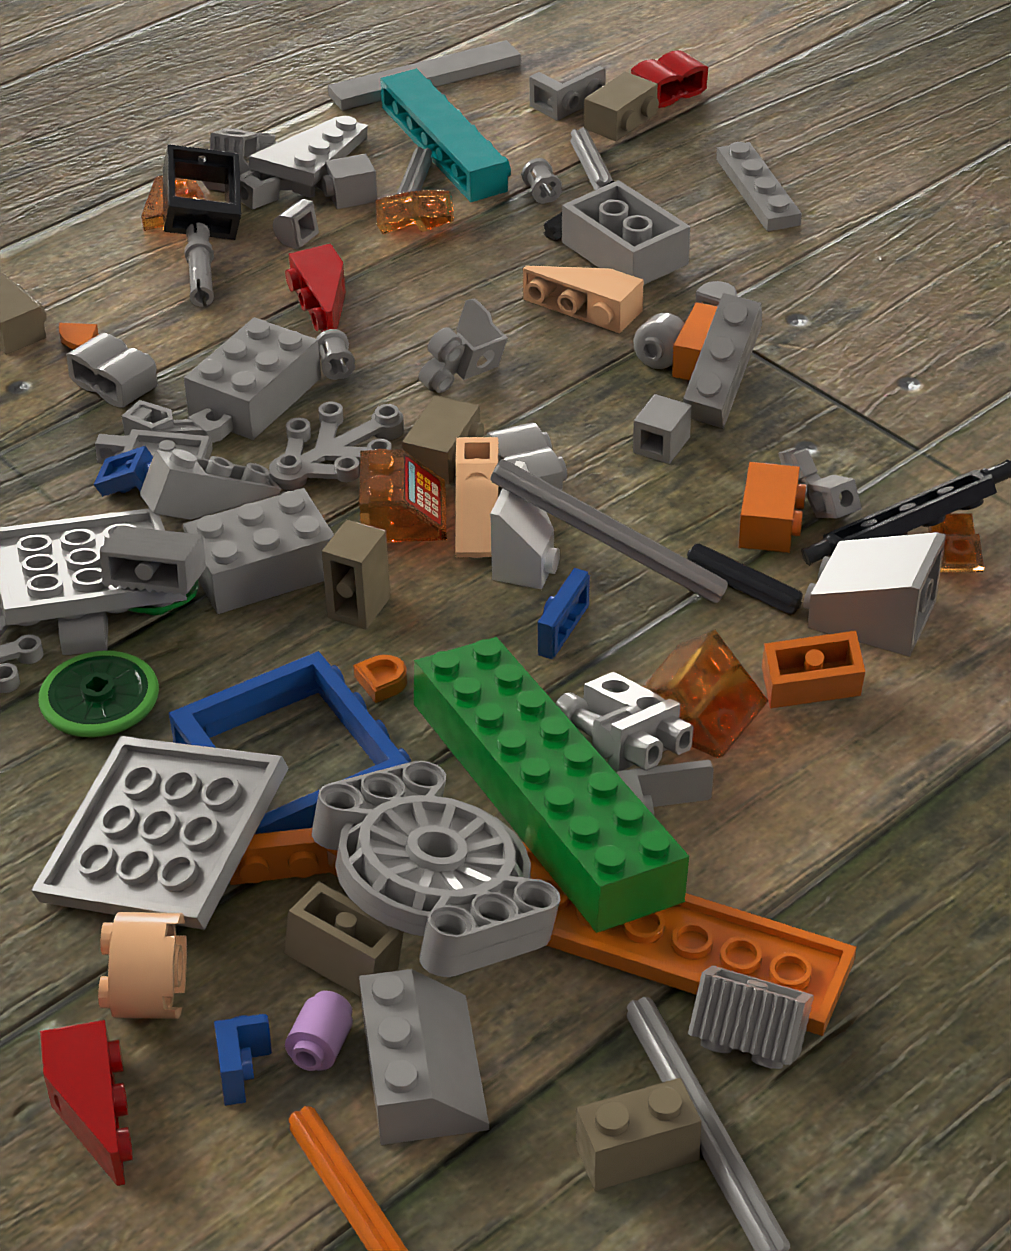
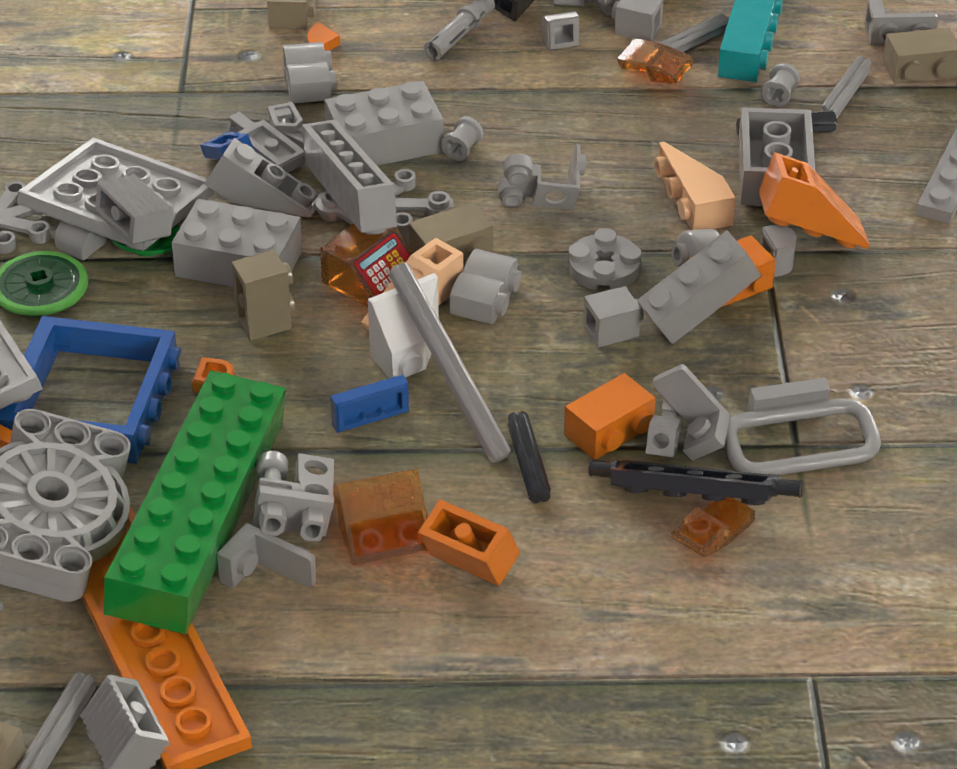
camera: 40 degrees right, 0 degrees up
red slope [285,243,346,332] -> none
light grey slope [803,532,946,657] -> none
none -> light grey brick [302,119,397,234]
none -> light grey plate [568,228,642,290]
none -> light grey bracket [652,364,730,461]
none -> light grey bar [724,377,881,475]
none -> orange slope [758,152,870,249]

